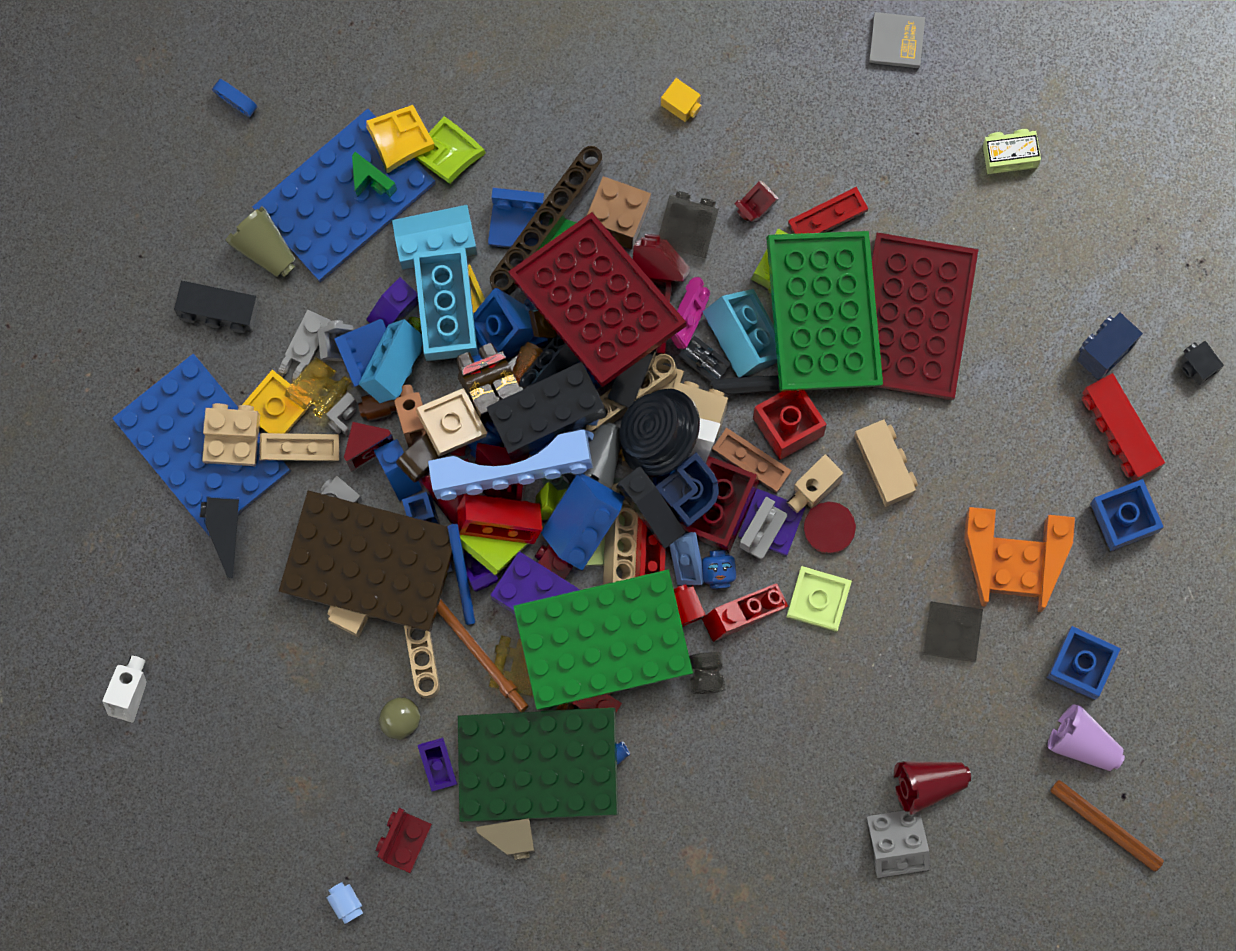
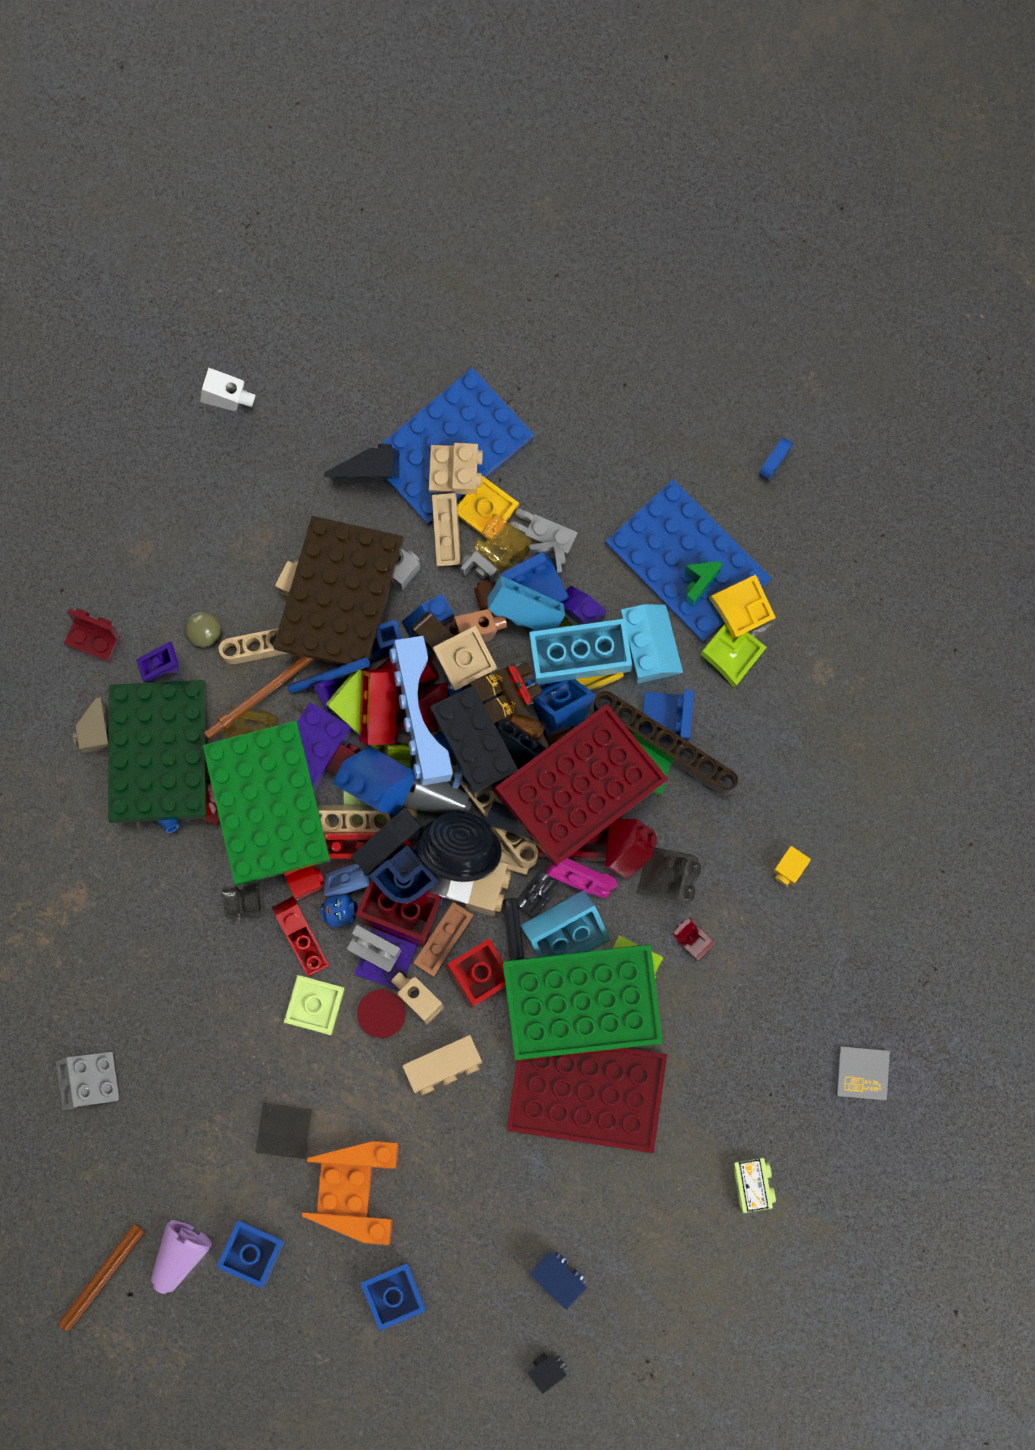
camera: 85 degrees right, 0 degrees up
black brick [174,280,260,333] -> none
olive cone [225,206,296,277] -> none
light blue brick [326,882,363,924] -> none
dark red slope [344,422,394,472] -> none
medium nougat brick [587,176,651,250] -> none
red plate [788,186,869,234] -> none
dark red cone [894,761,971,815] -> none
red brick [1082,373,1165,482] -> none

